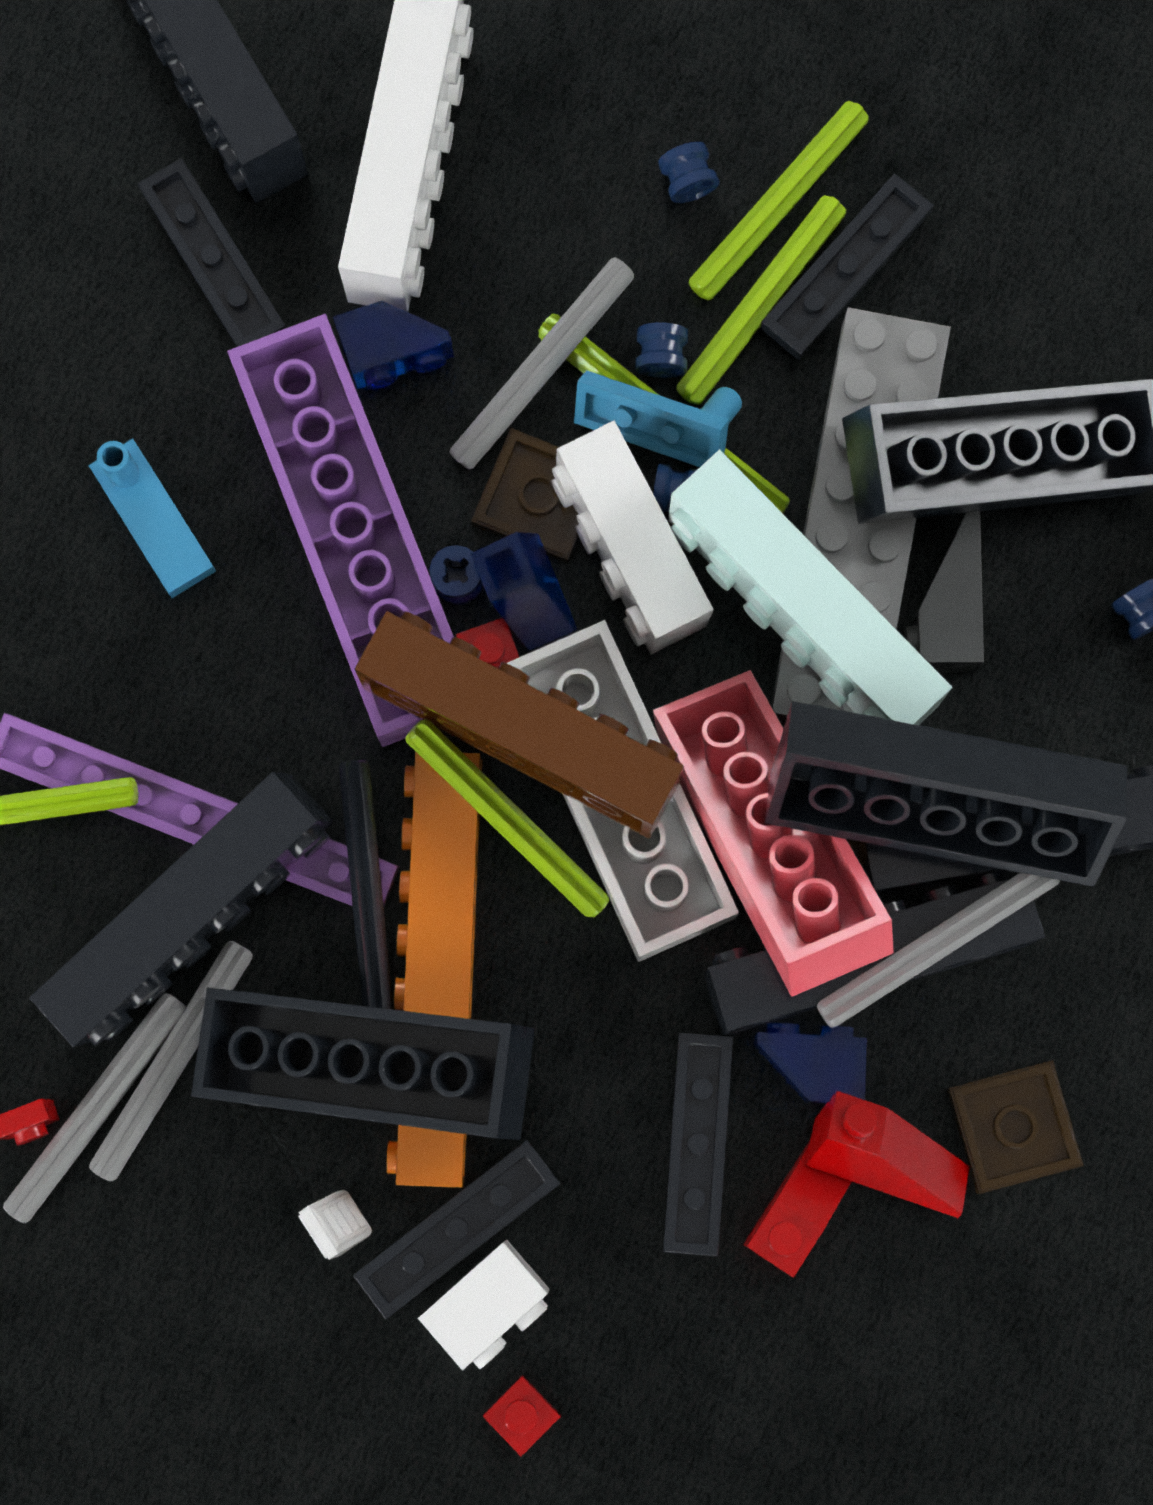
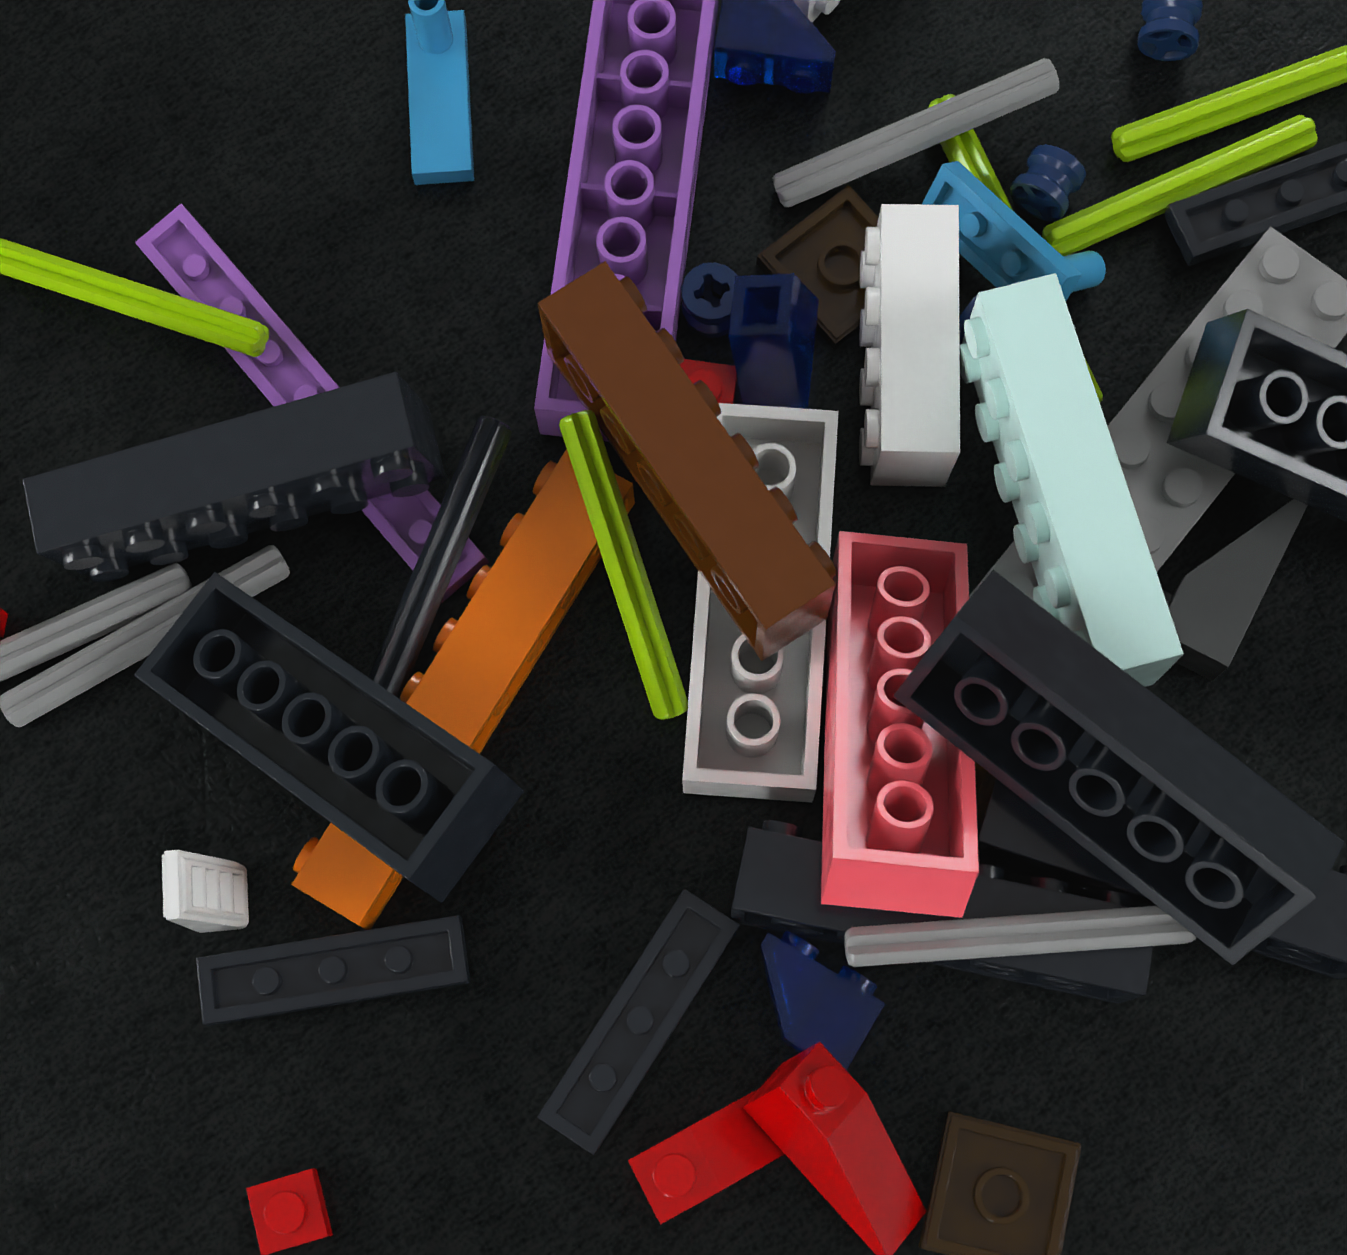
camera: 30 degrees right, 5 degrees down
white brick [418,1239,549,1371] -> none

